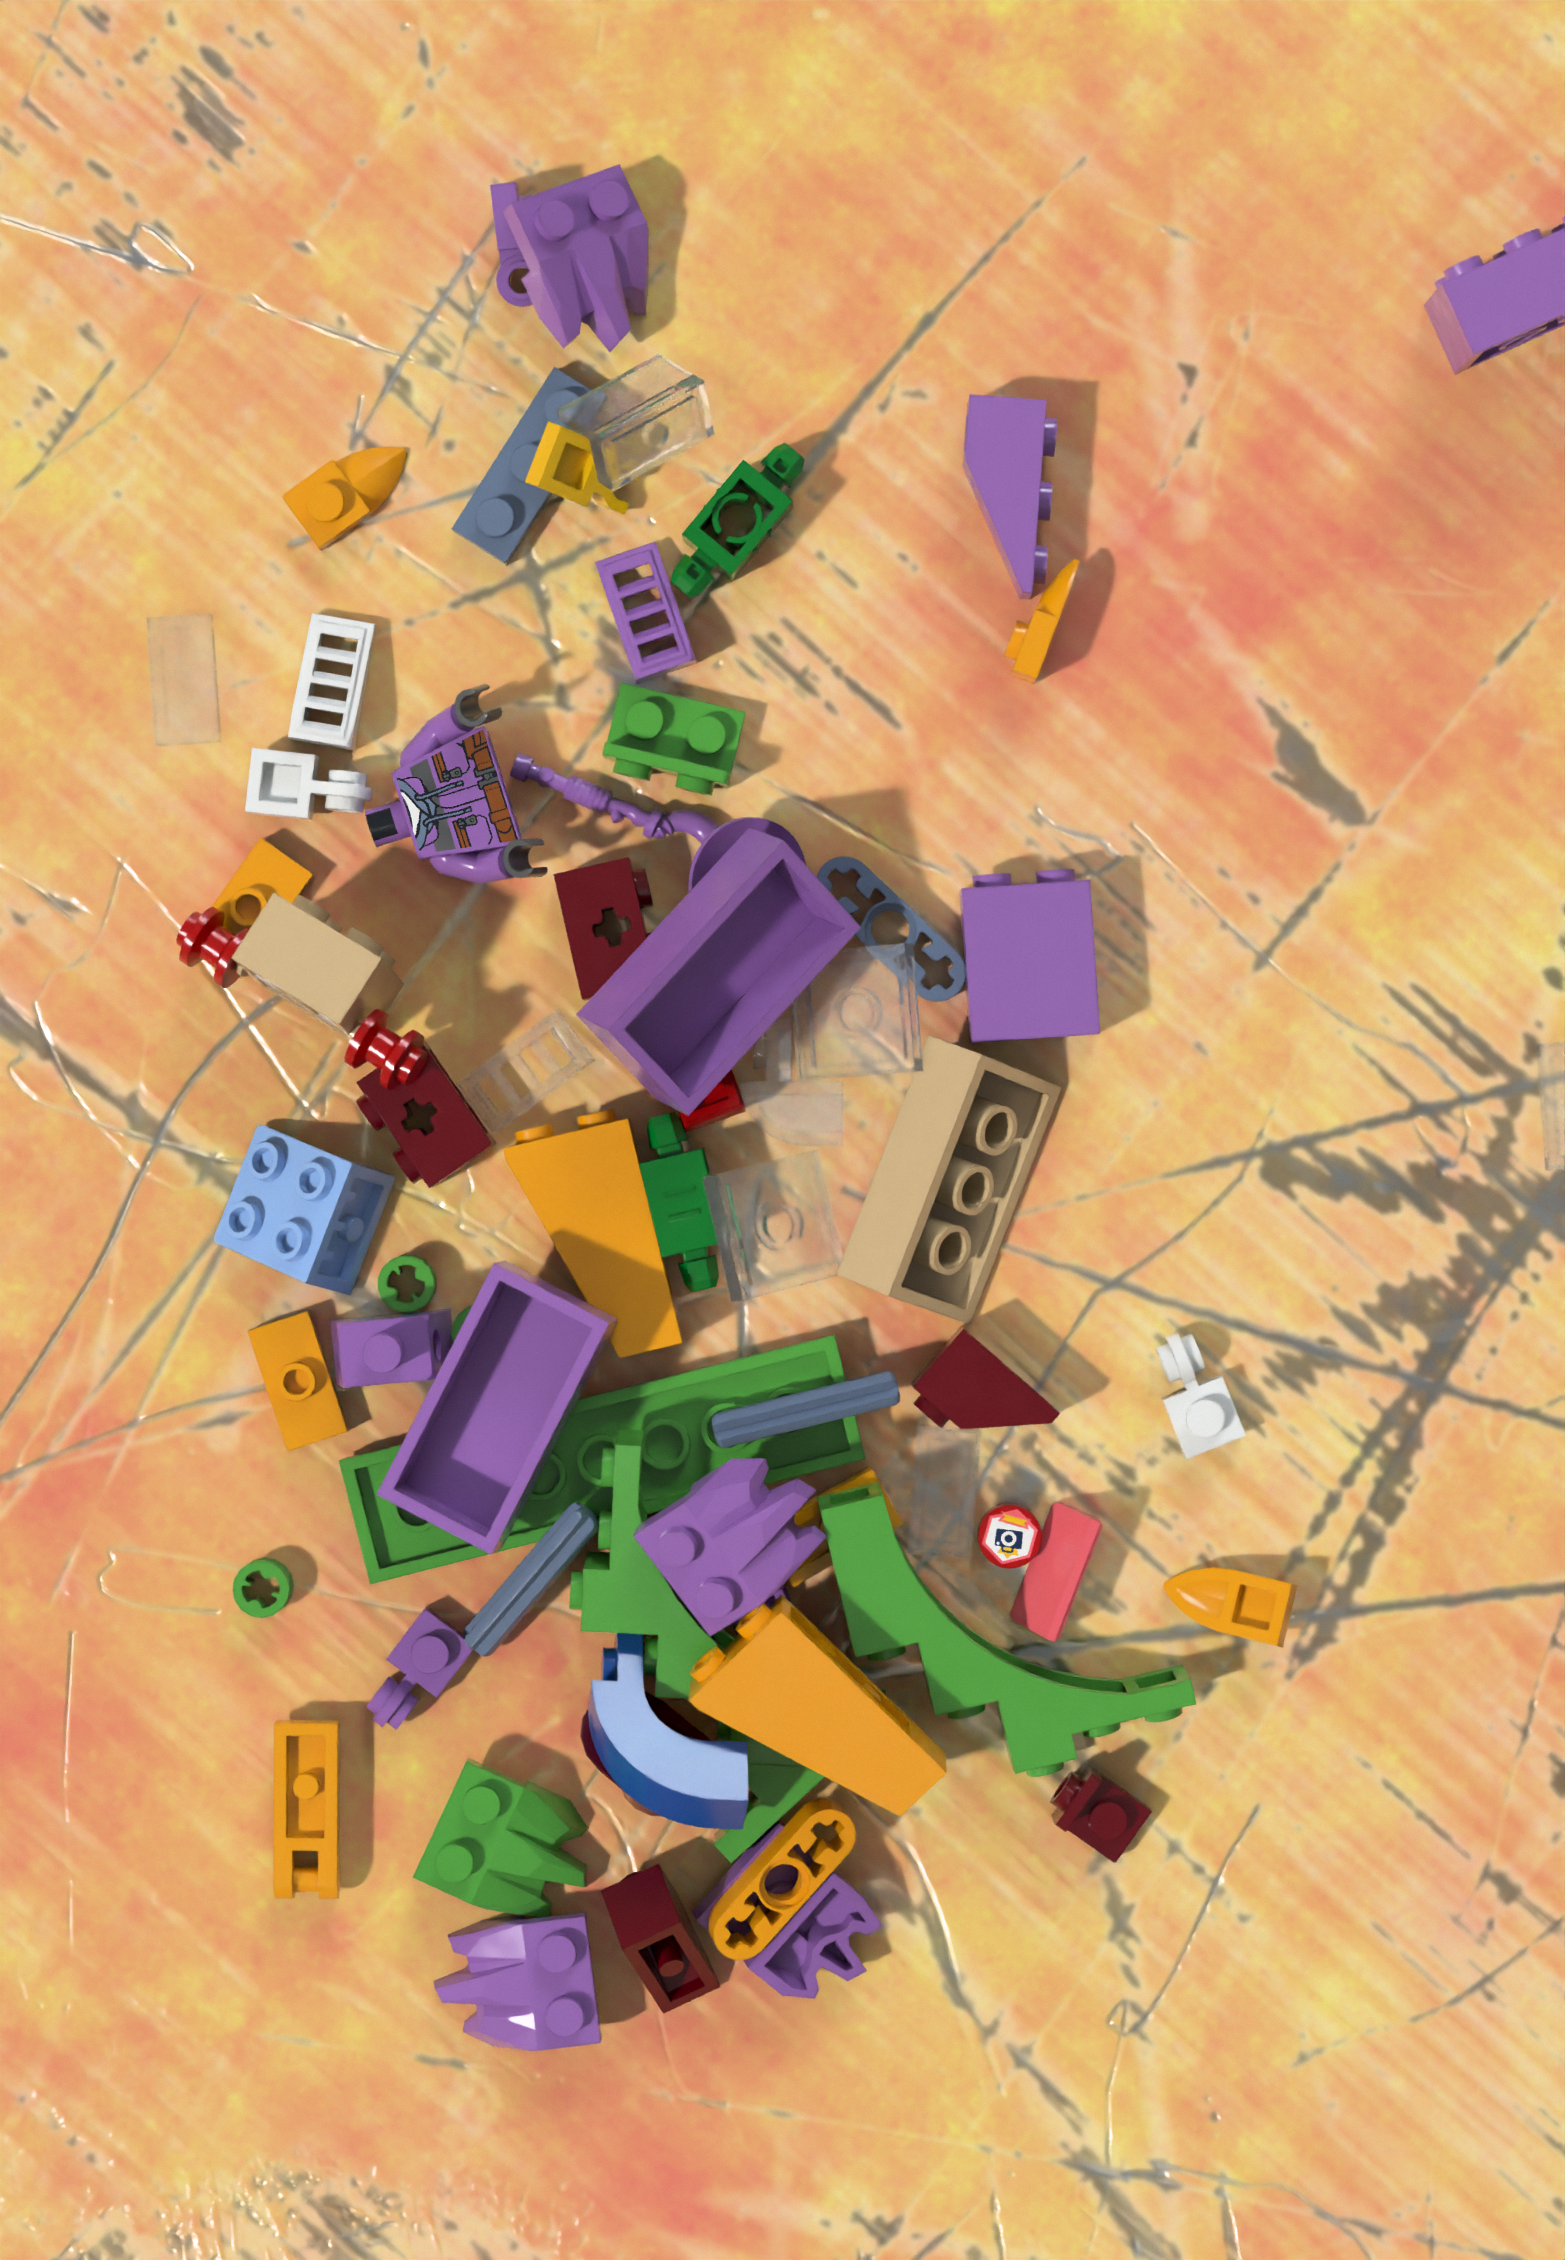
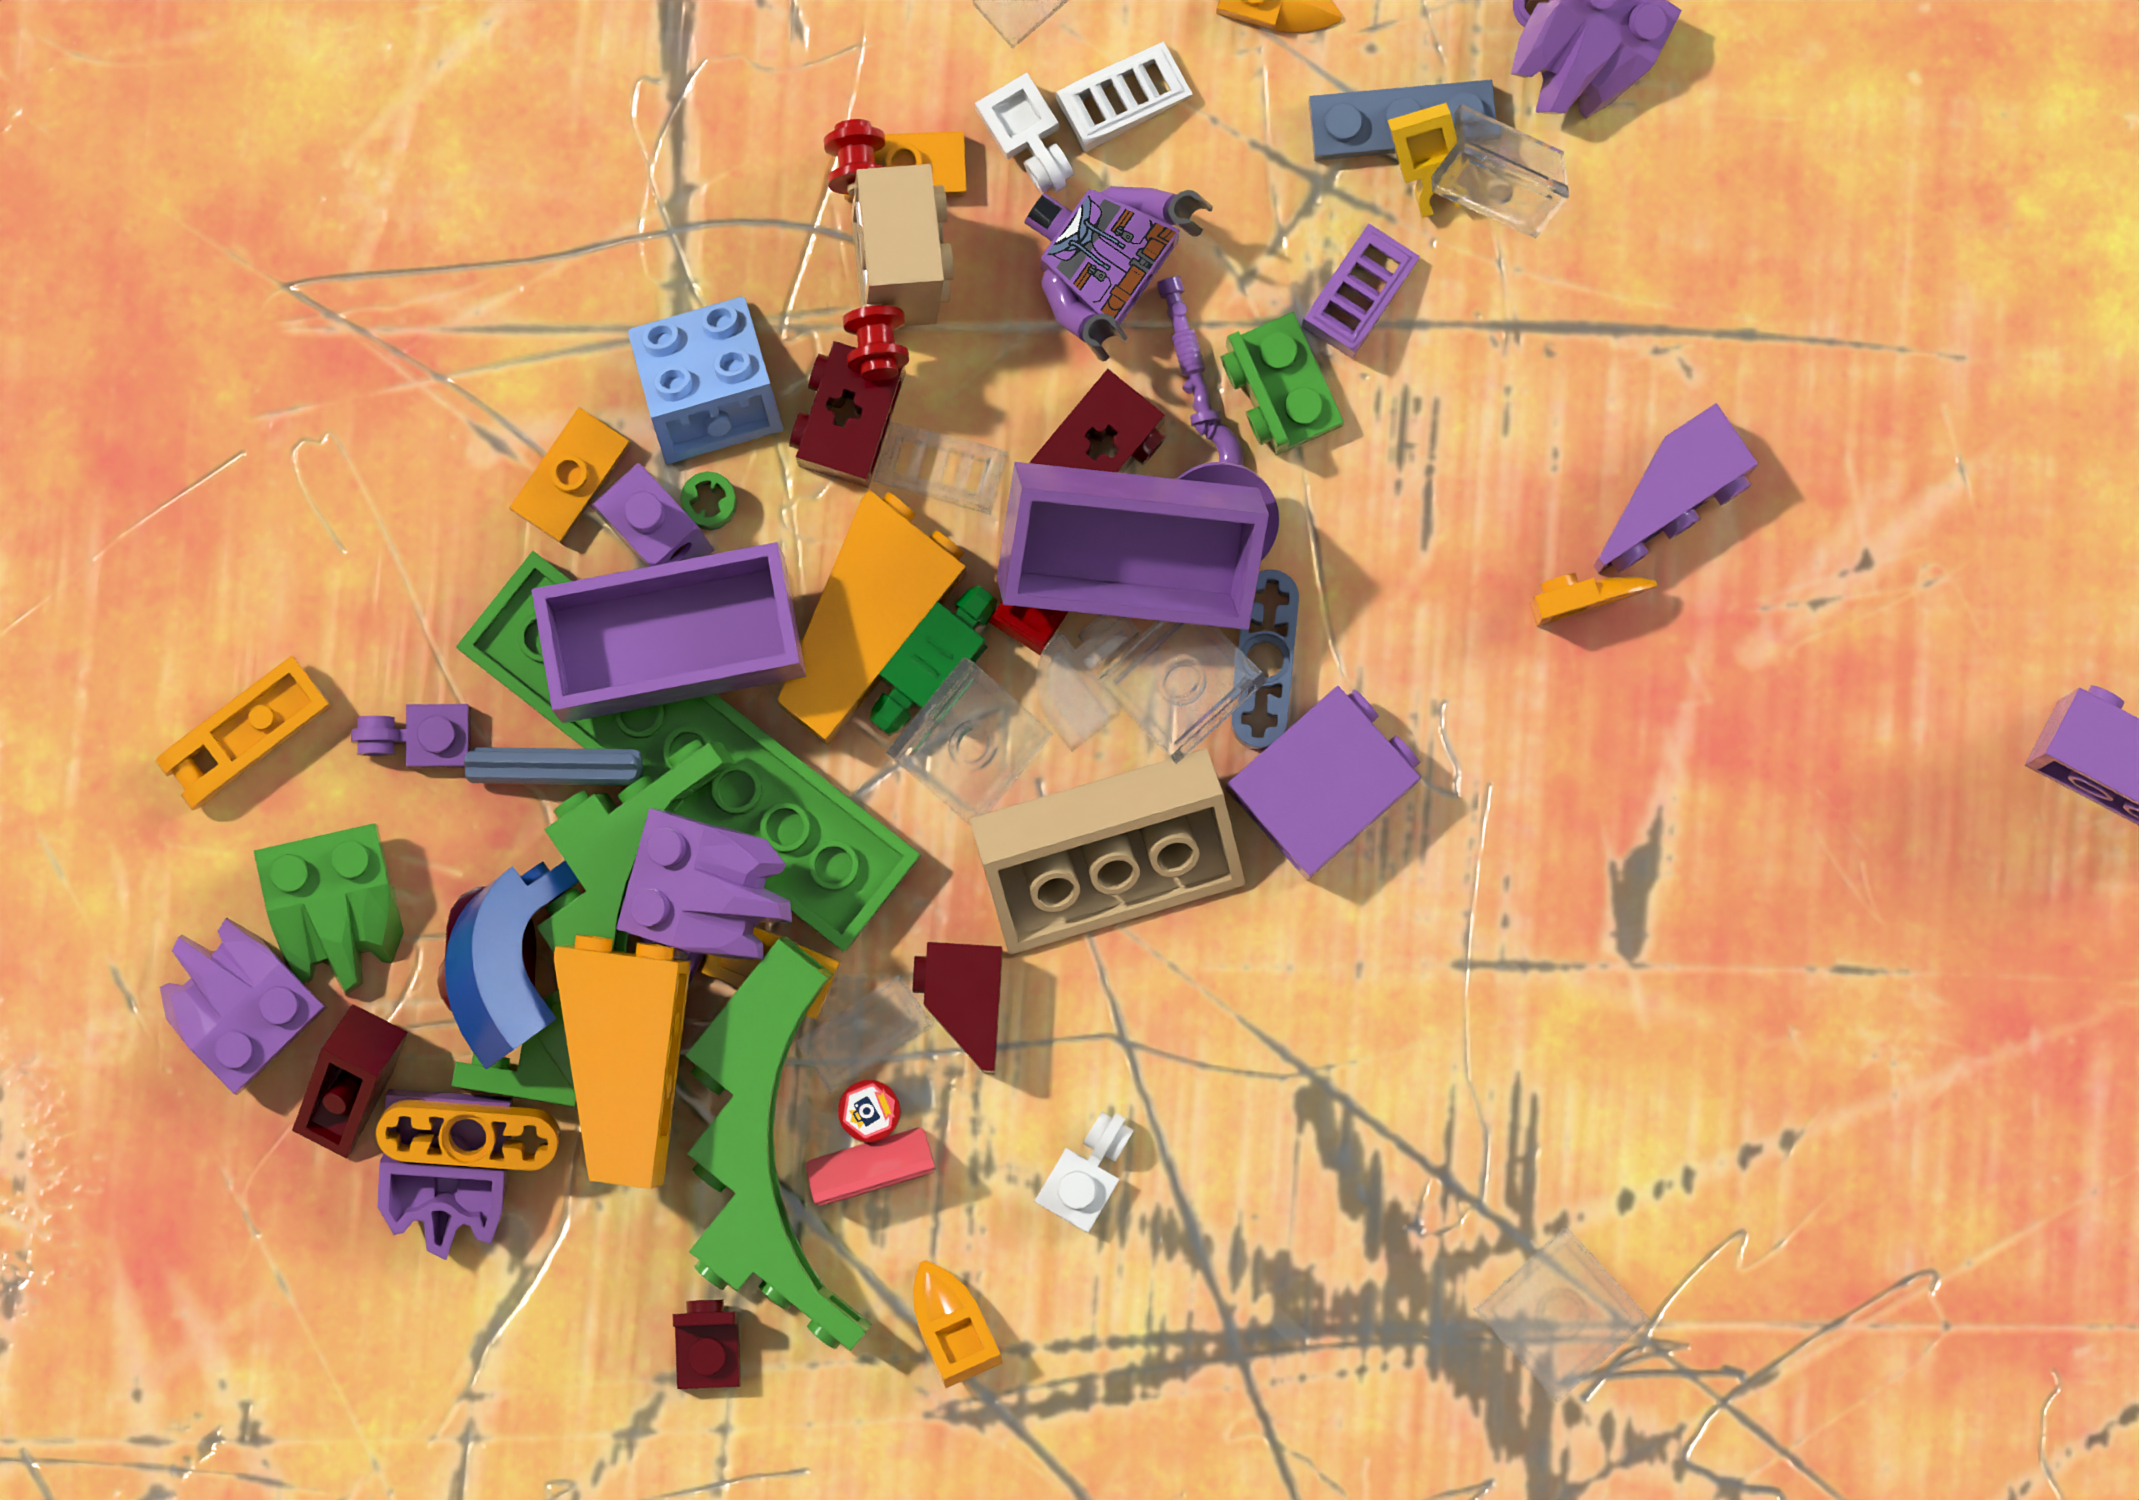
camera: 50 degrees right, 5 degrees down
bright green bush [232,1557,294,1618] -> none
green piece [671,443,805,599] -> none
sand blue axle [712,1371,900,1448] -> none

